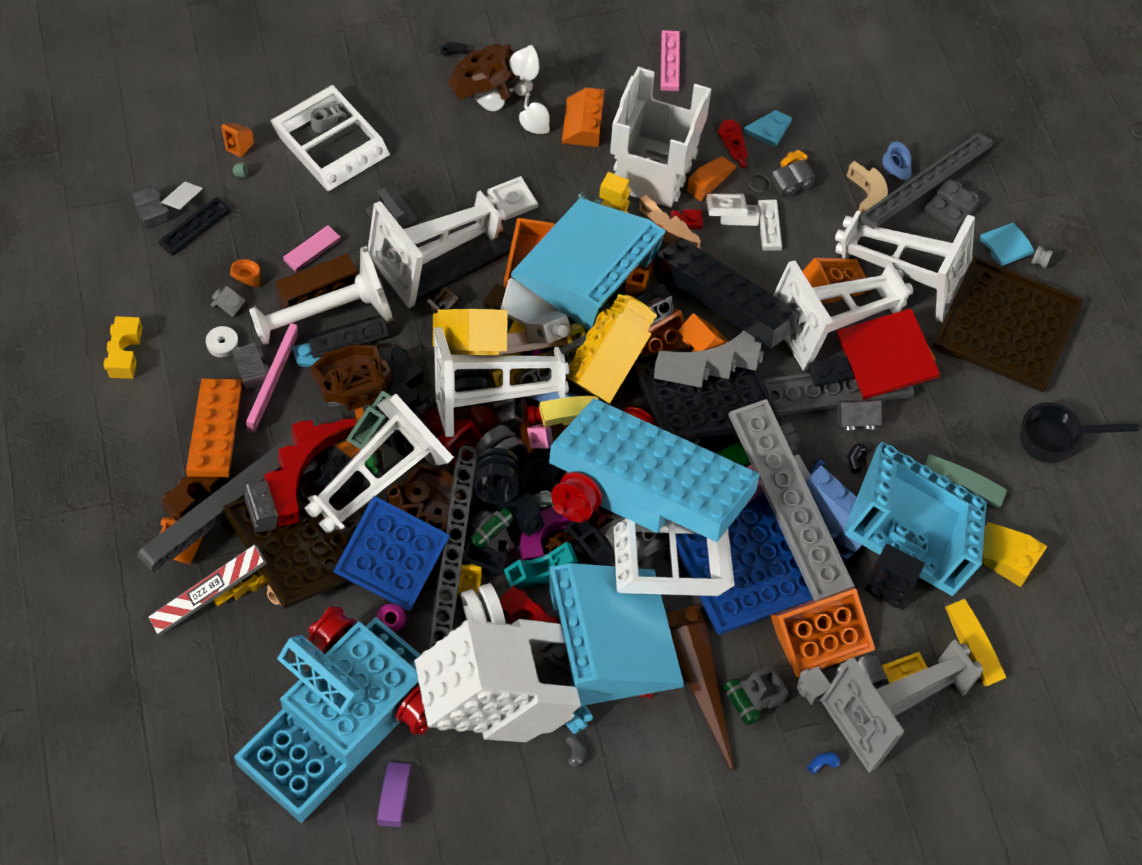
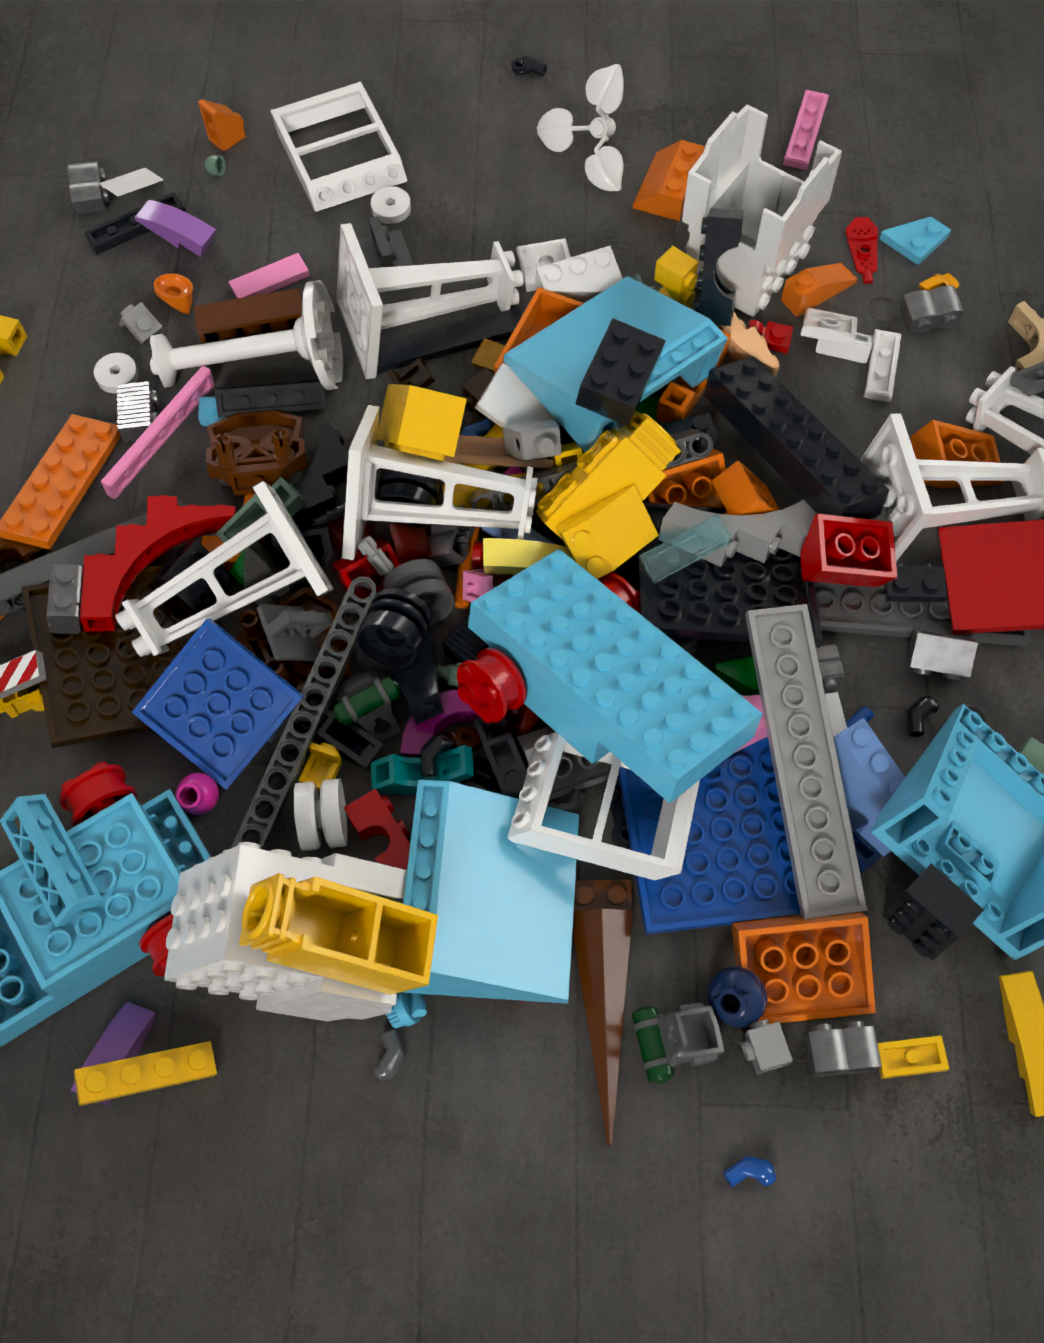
camera: 20 degrees right, 5 degrees up
light grey piece [311,101,347,133] -> none
reddish brown brick [447,44,519,100] -> none
light grey piece [821,639,983,773] -> none
none -> yellow plate [74,1041,217,1106]
none -> medium lavender slope [135,200,216,257]
none -> yellow piece [239,873,438,995]
none -> dark grey bracket [257,604,333,661]
none -> light grey axle [357,536,394,580]
none -> white piece [371,187,411,224]
none -> black arm [420,734,452,777]
none -> pearl gold panel [472,338,505,375]
none -> white wedge [535,246,623,303]
none -> yellow slope [556,484,659,579]
none -> black brick [575,318,666,427]
none -> clear light blue tile [639,514,733,583]
none -> black arch [695,208,744,326]
none -> dark blue piece [707,967,768,1027]
none -> red slope [800,514,897,588]

